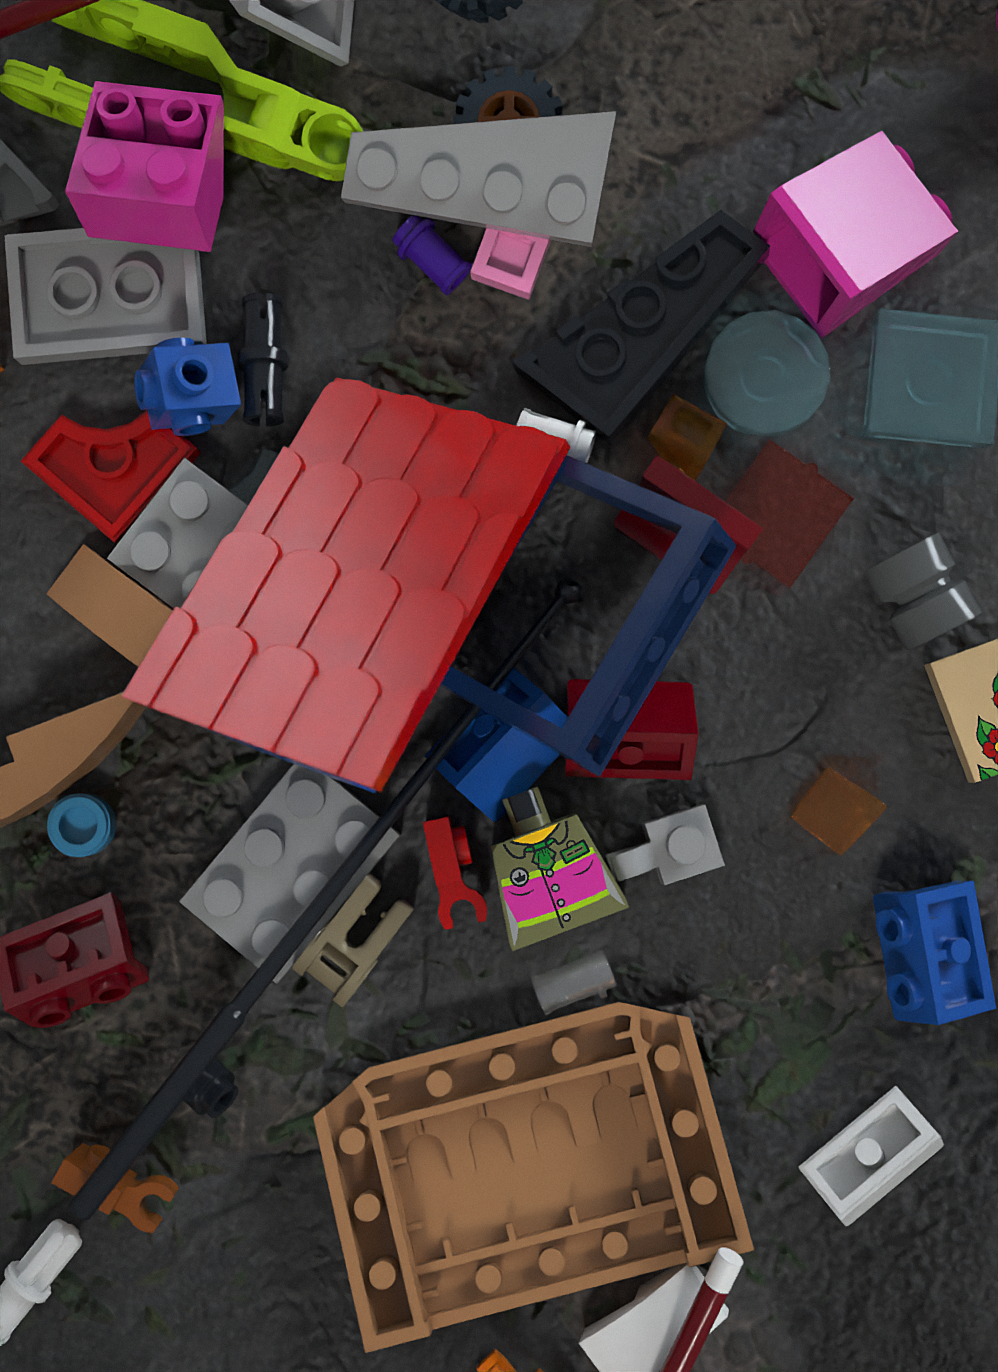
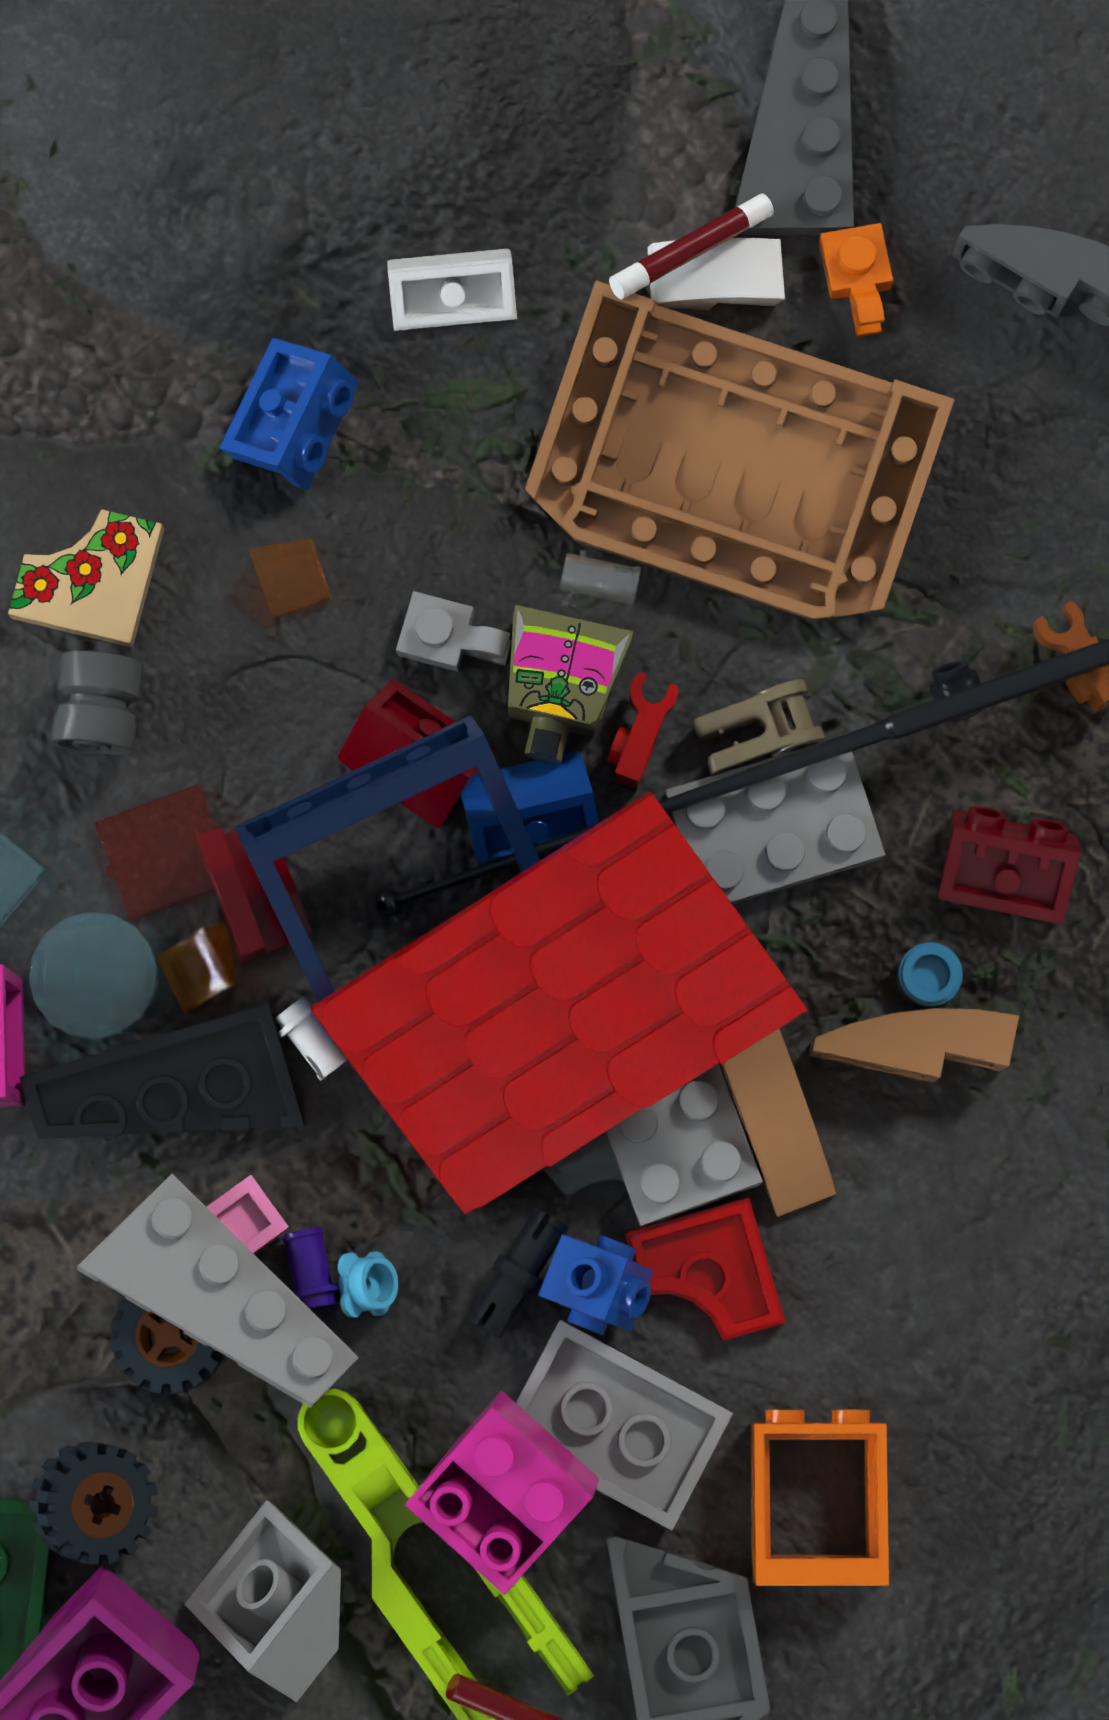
camera: 150 degrees left, 5 degrees down
none -> medium azure plate [338,1251,398,1318]

